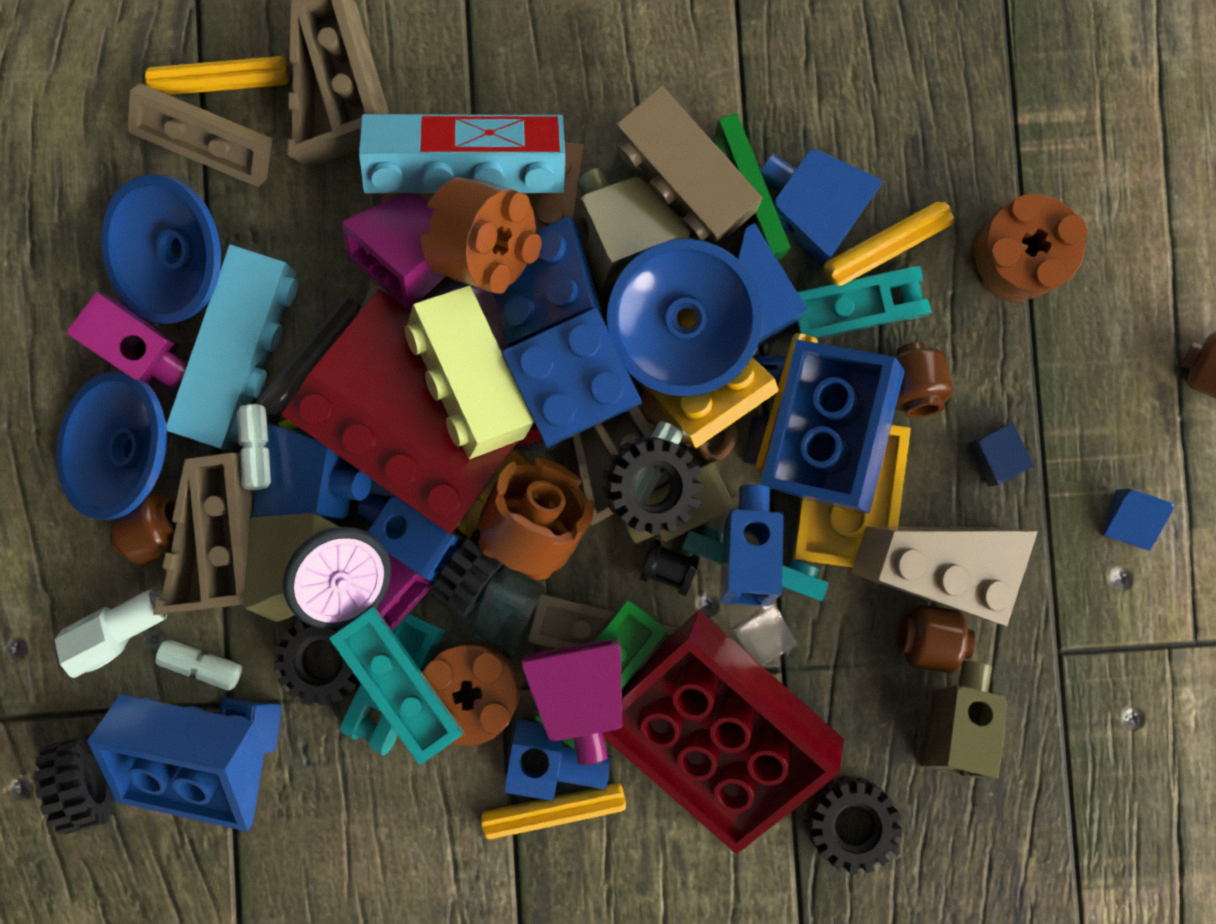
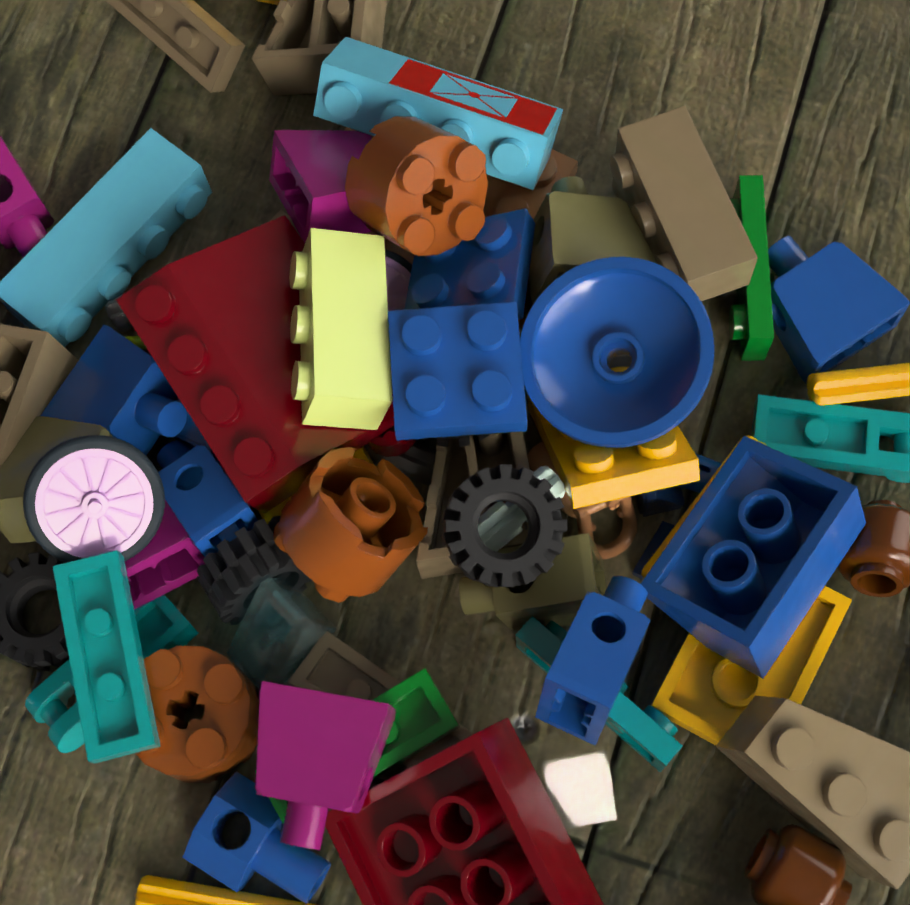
camera: 30 degrees right, 15 degrees down
blue dish [101,175,221,324] -> none
light aqua piece [237,404,271,490] -> none
black bush [639,539,700,596] -> none
blue slope [735,223,808,348] -> none

